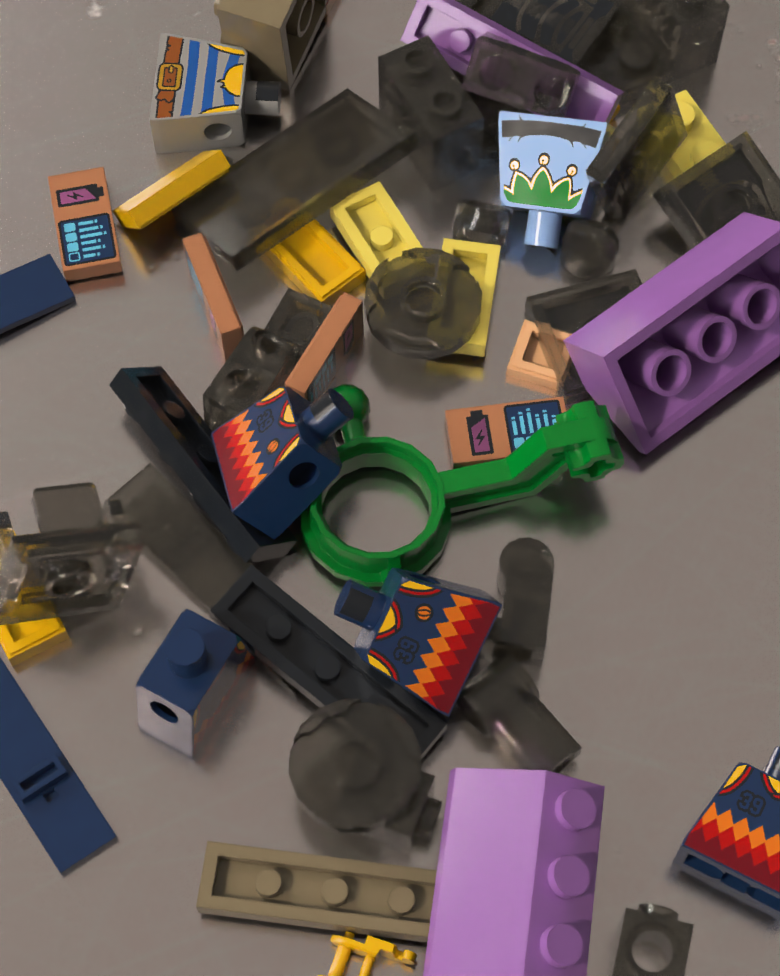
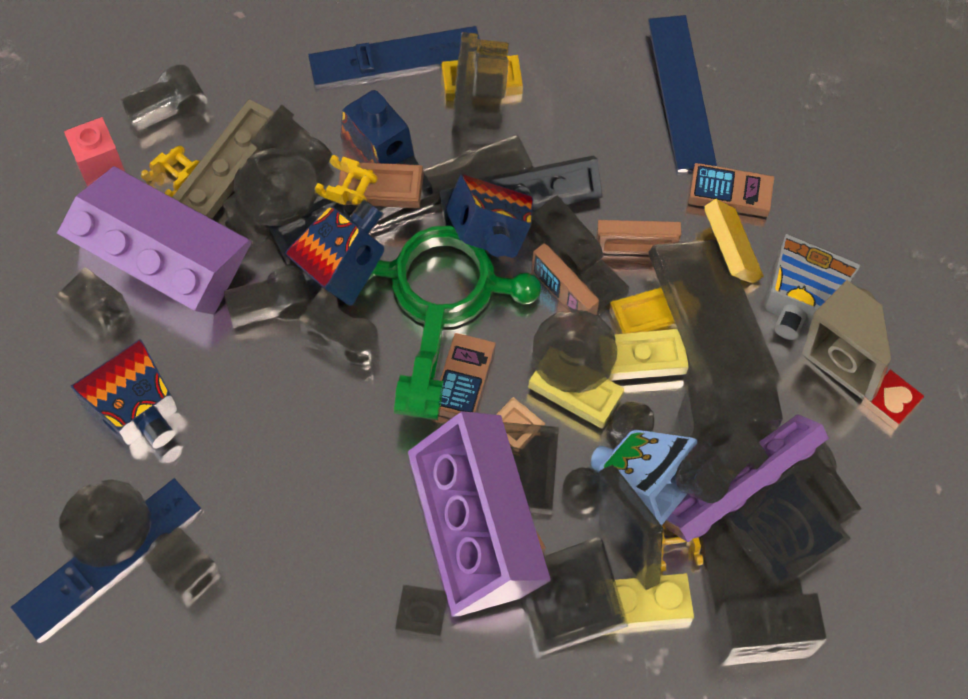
camera: 110 degrees right, 0 degrees up
none -> clear smoke leg [250,105,332,184]
none -> yellow piece [315,155,378,205]
none -> nougat tile [338,163,424,208]

